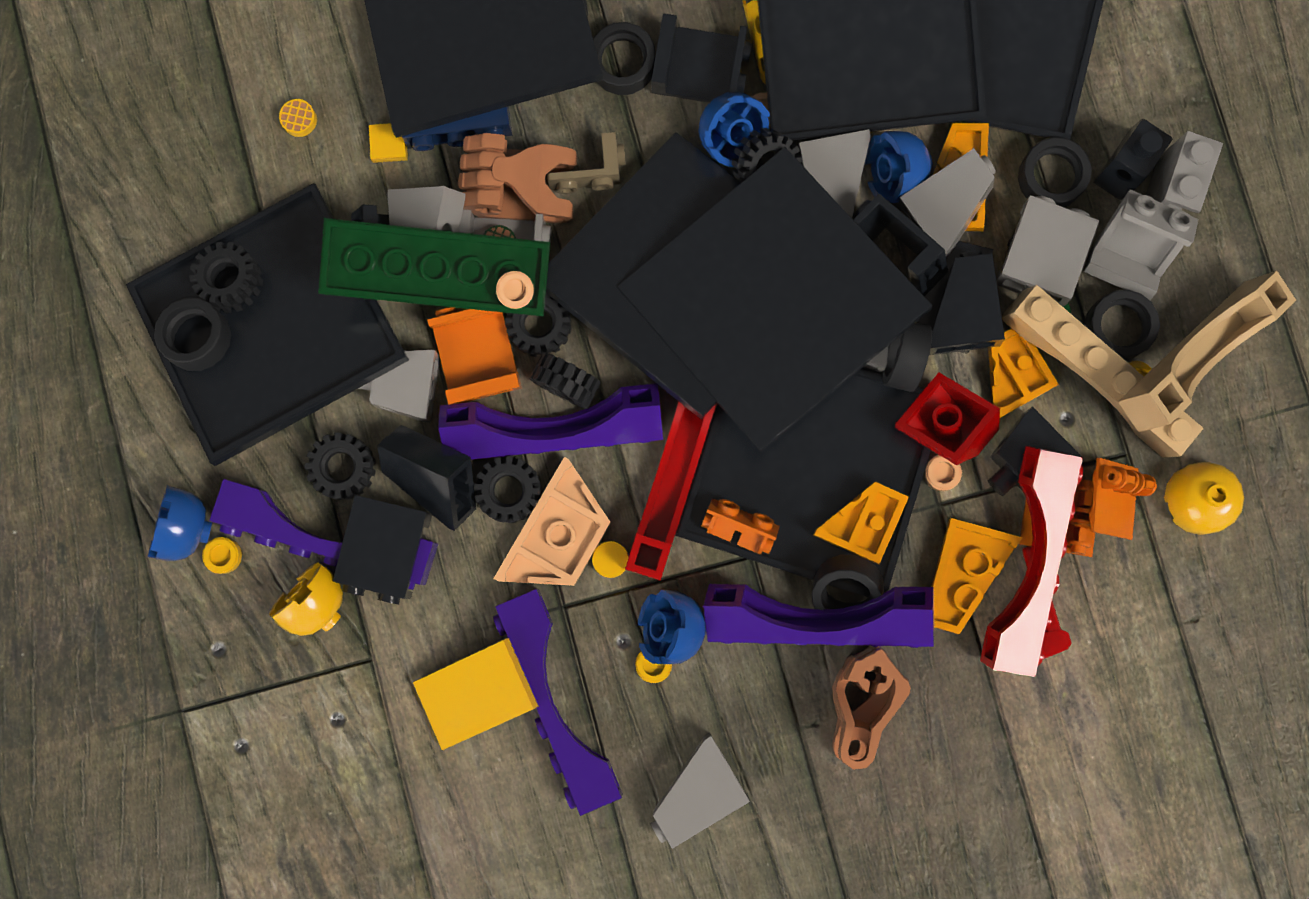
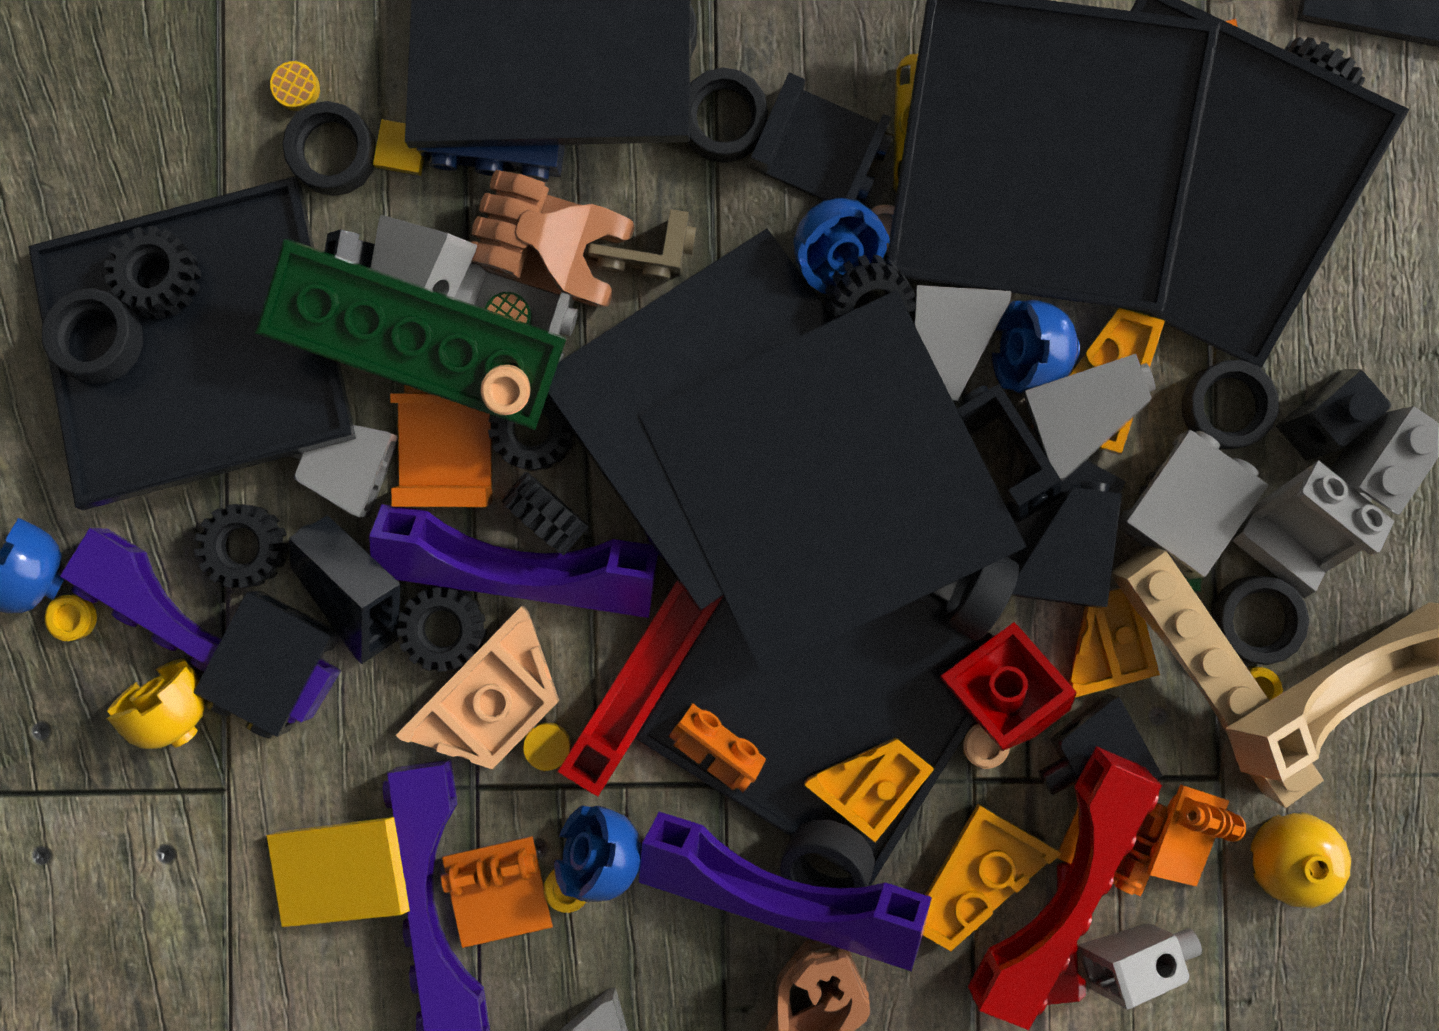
camera: 15 degrees right, 5 degrees up
none -> black tyre [282,101,376,196]
none -> orange hinge [441,836,553,948]
none -> light grey torso [1078,924,1202,1010]

